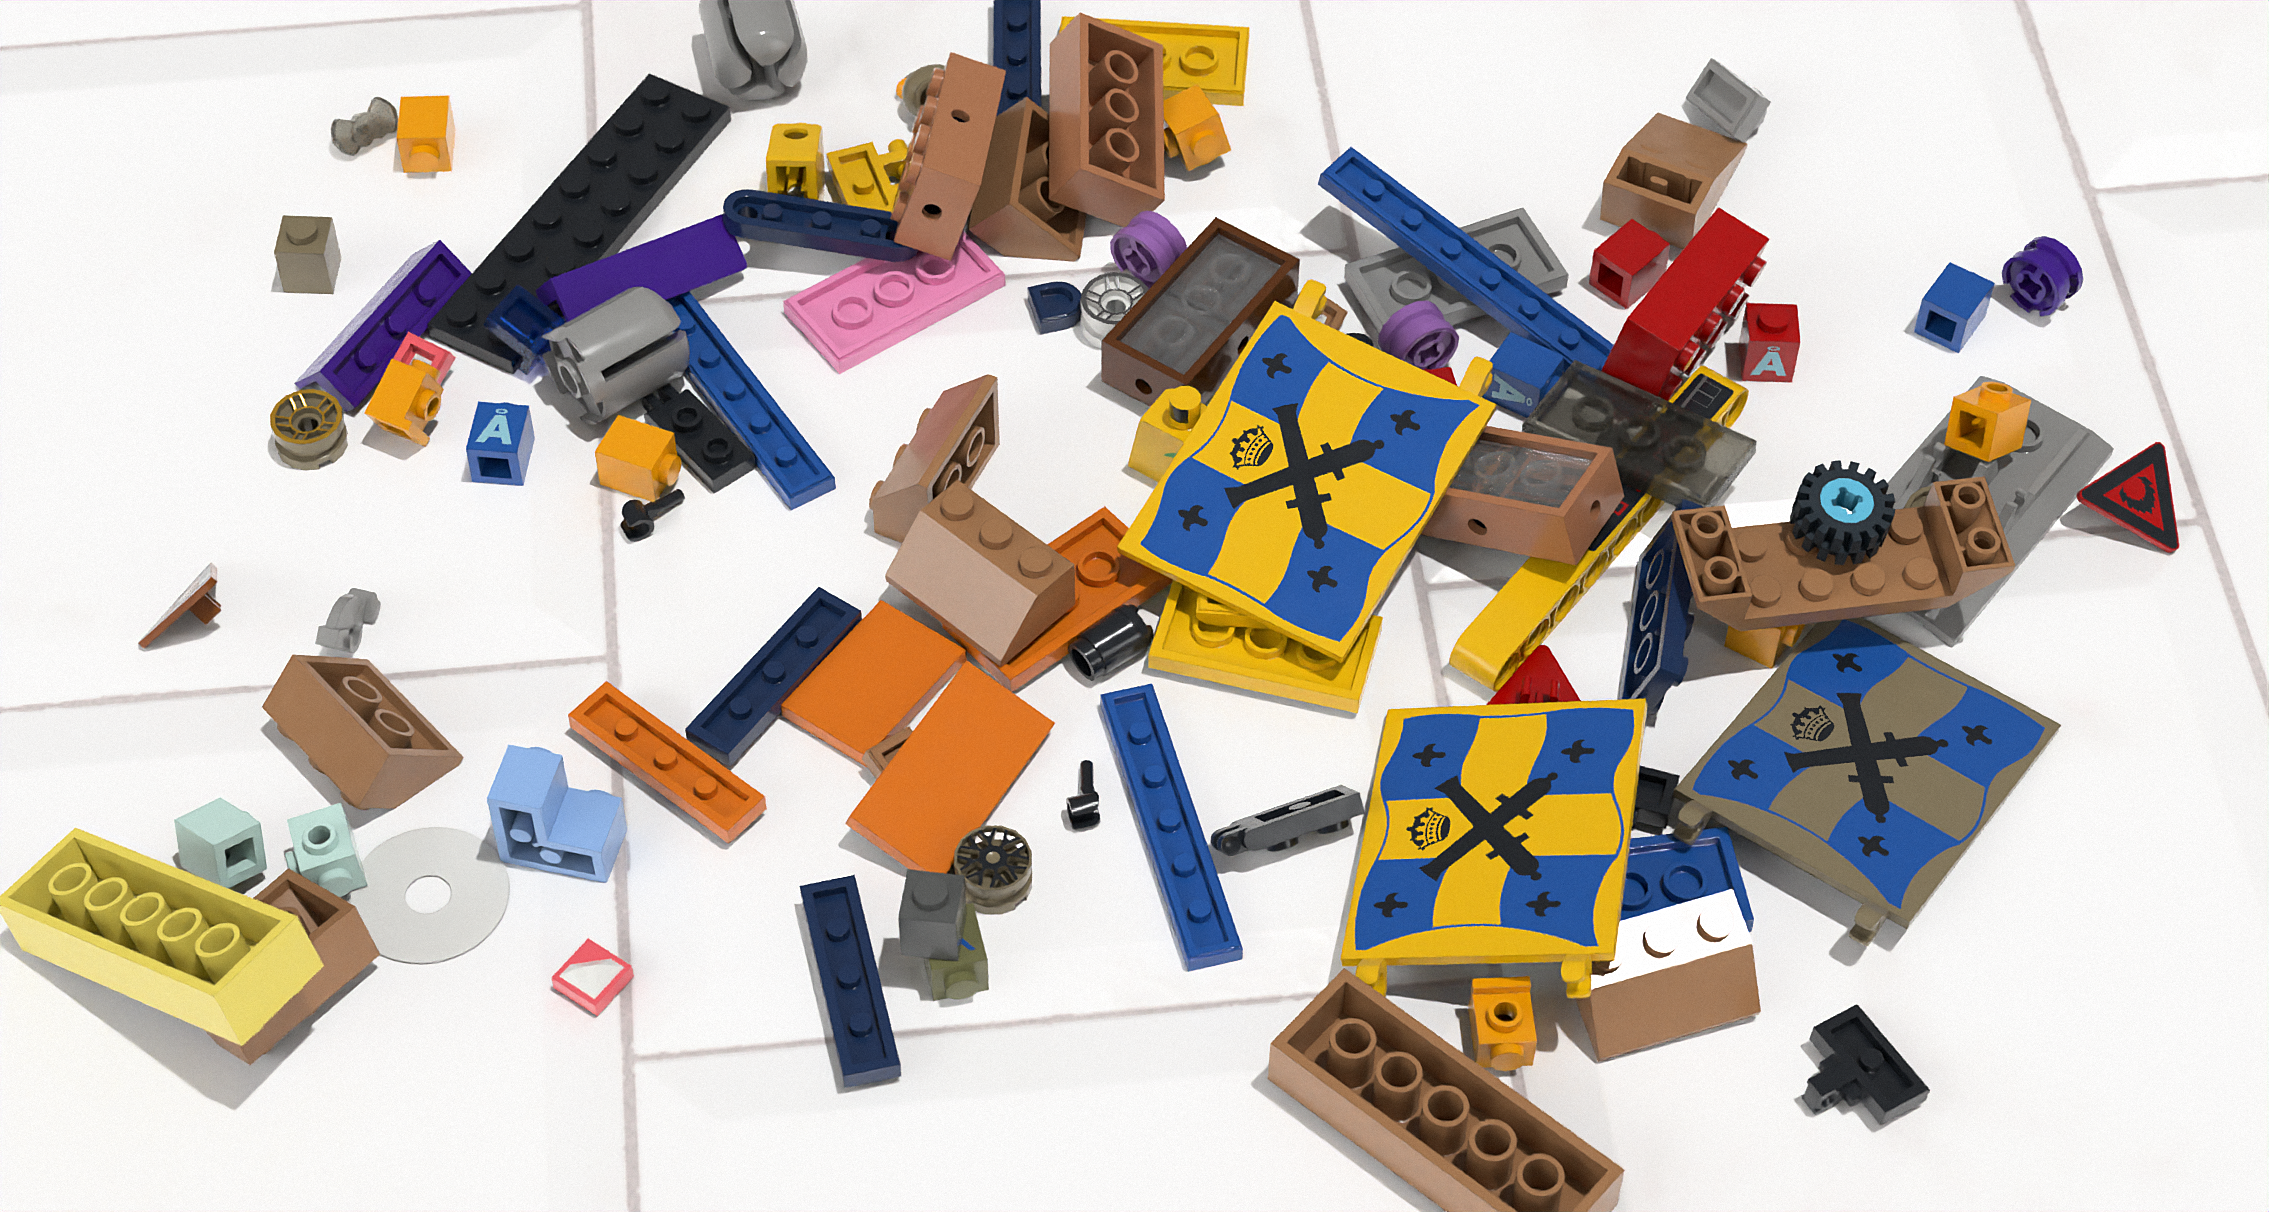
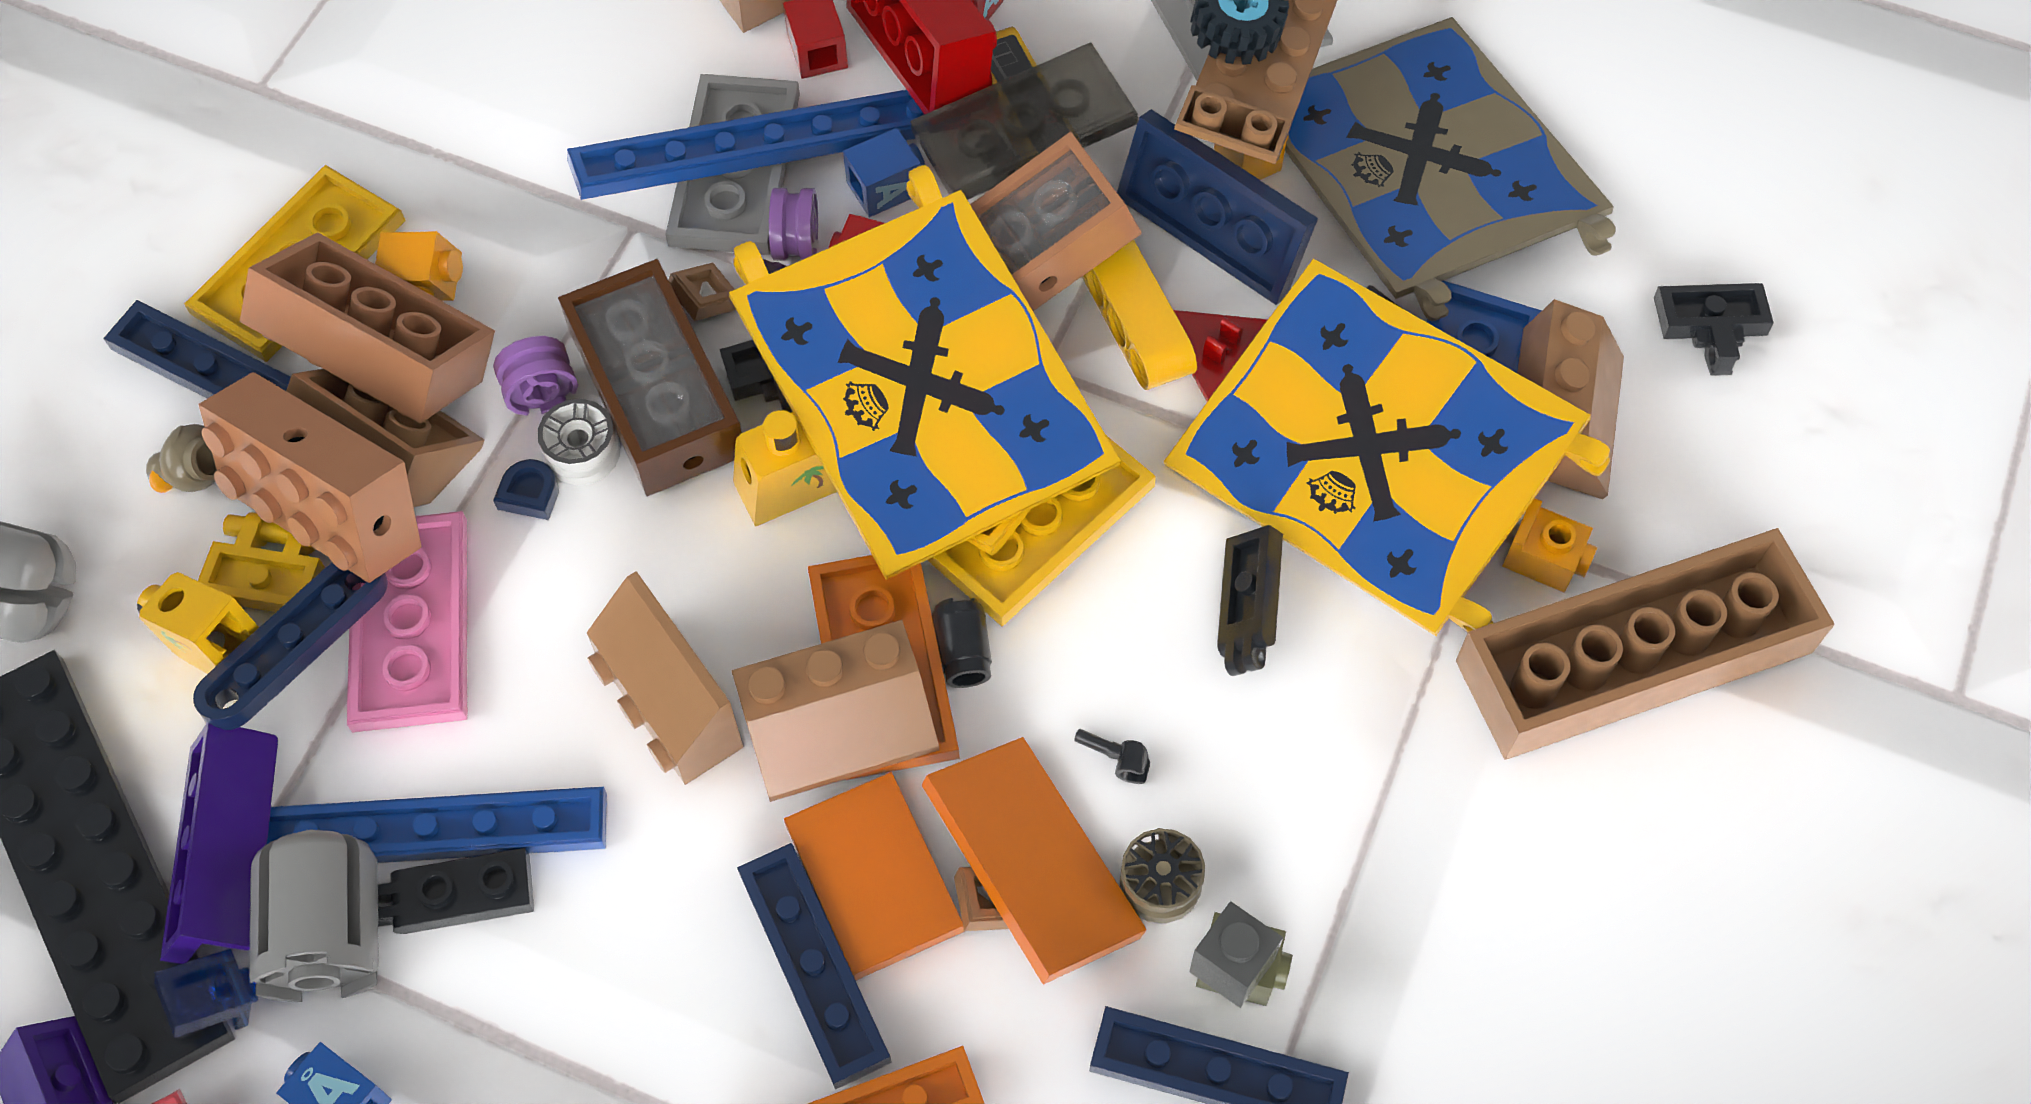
camera: 60 degrees left, 10 degrees up
light orange brick [595,415,681,502] -> none
black hand [620,489,685,542] -> none
blue tile [1100,683,1243,972] -> none

